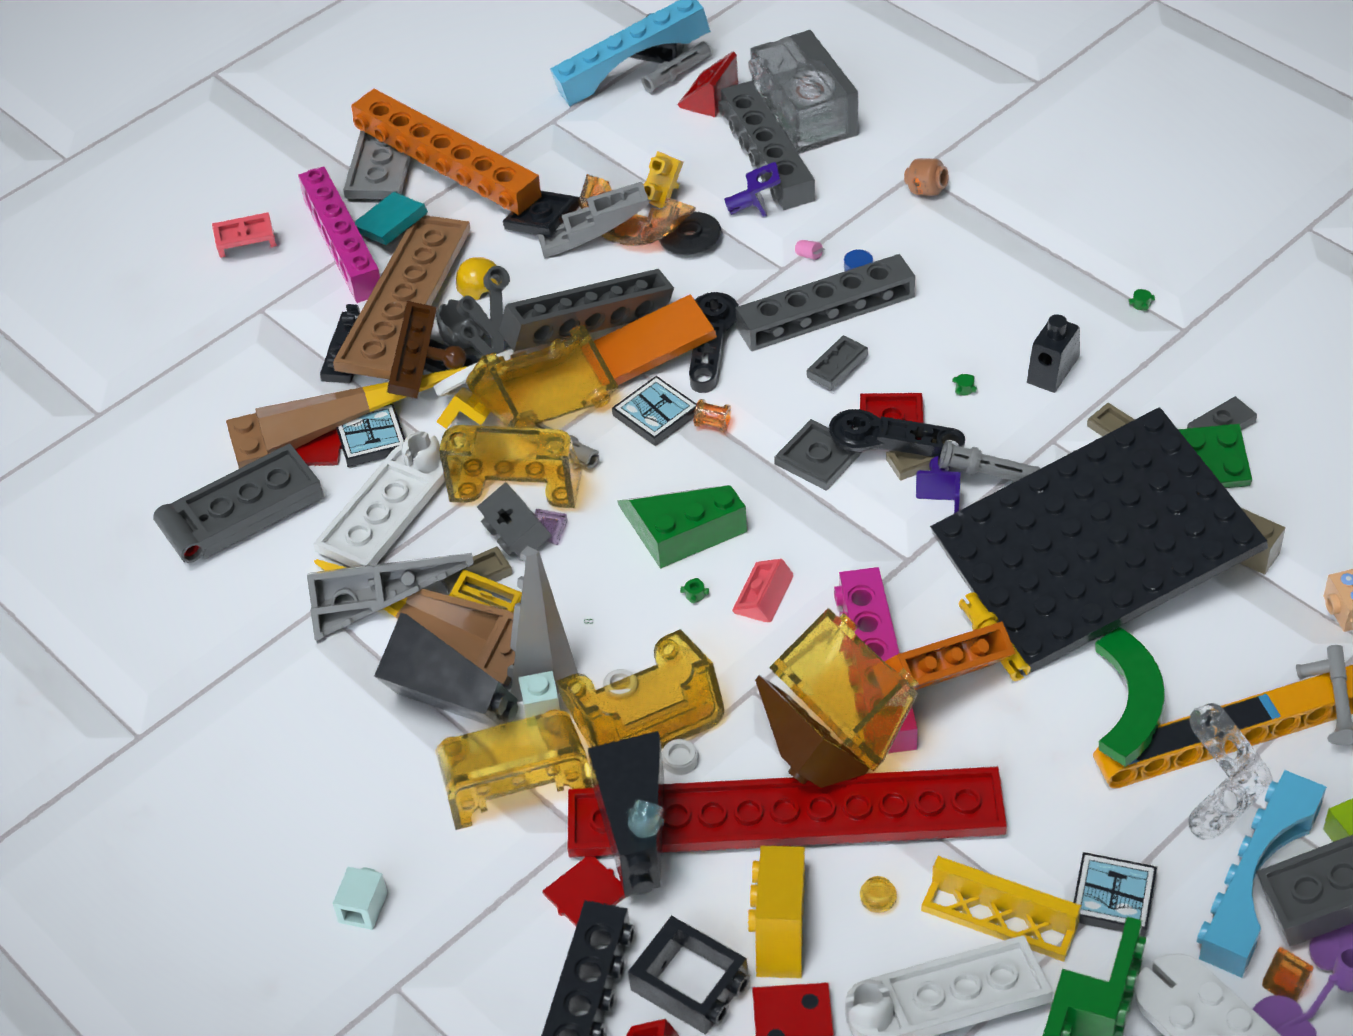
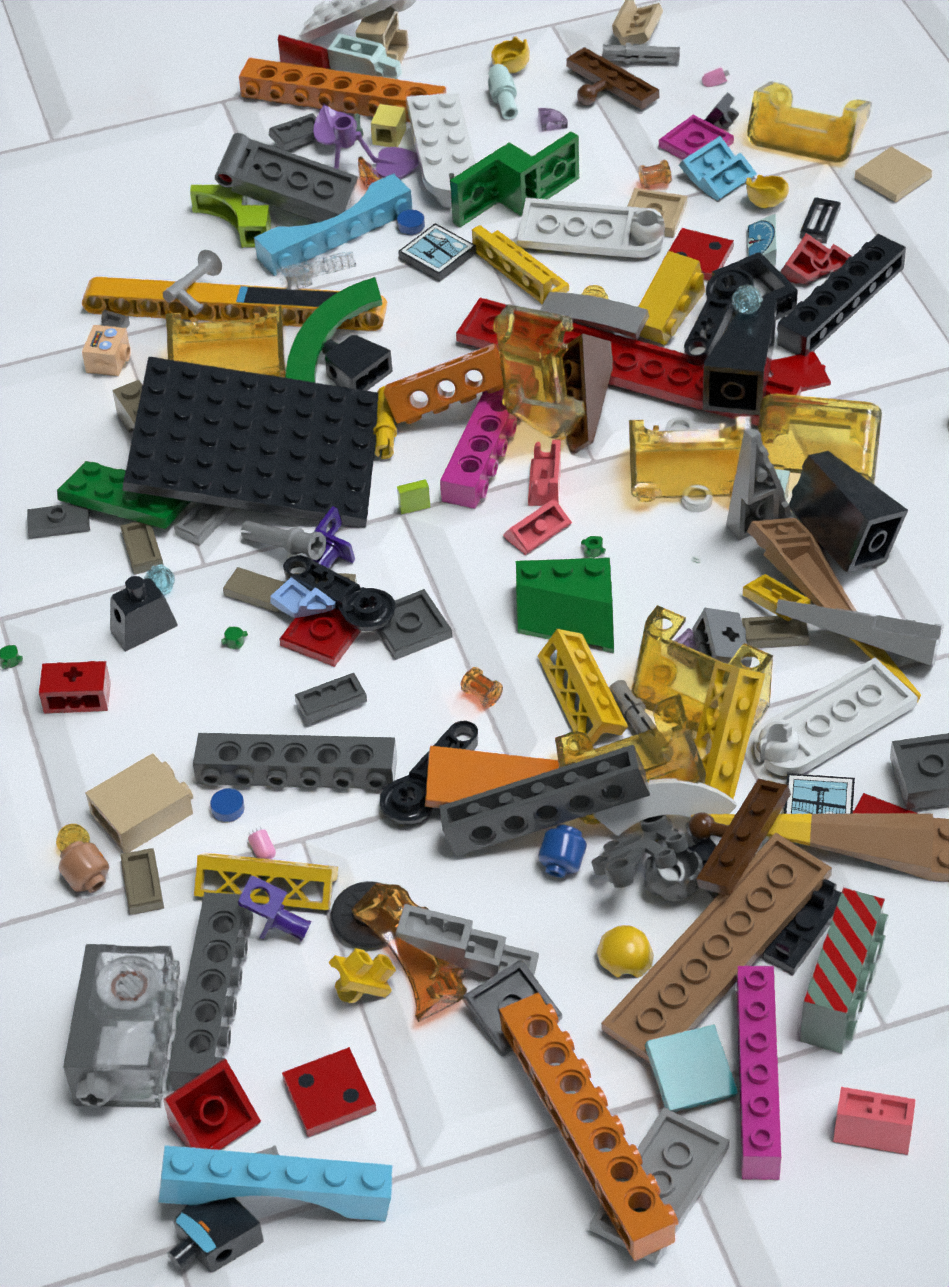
camera: 155 degrees left, 0 degrees up
tile [612,376,700,446] -> none
none -> red brick [39,661,111,714]
none -> clear yellow plate [56,824,90,852]
none -> tan brick [85,753,193,853]
none -> dark tan tile [120,848,164,915]
none -> clear light blue plate [144,564,175,596]
none -> clear yellow windscreen [166,306,286,378]
none -> yellow fence [194,852,338,910]
none -> dark tan tile [223,567,285,613]
none -> light blue slope [270,577,336,618]
none -> red tile [282,1047,377,1137]
none -> black torso [322,335,393,391]
none -> blue tile [397,209,425,235]
none -> lime tile [397,479,431,515]
none -> coral hinge [528,440,561,506]
none -> yellow fence [537,629,628,750]
none -> light grey slope [538,292,649,339]
none -> black beam [684,268,754,366]
none -> sand green brick [800,887,889,1053]

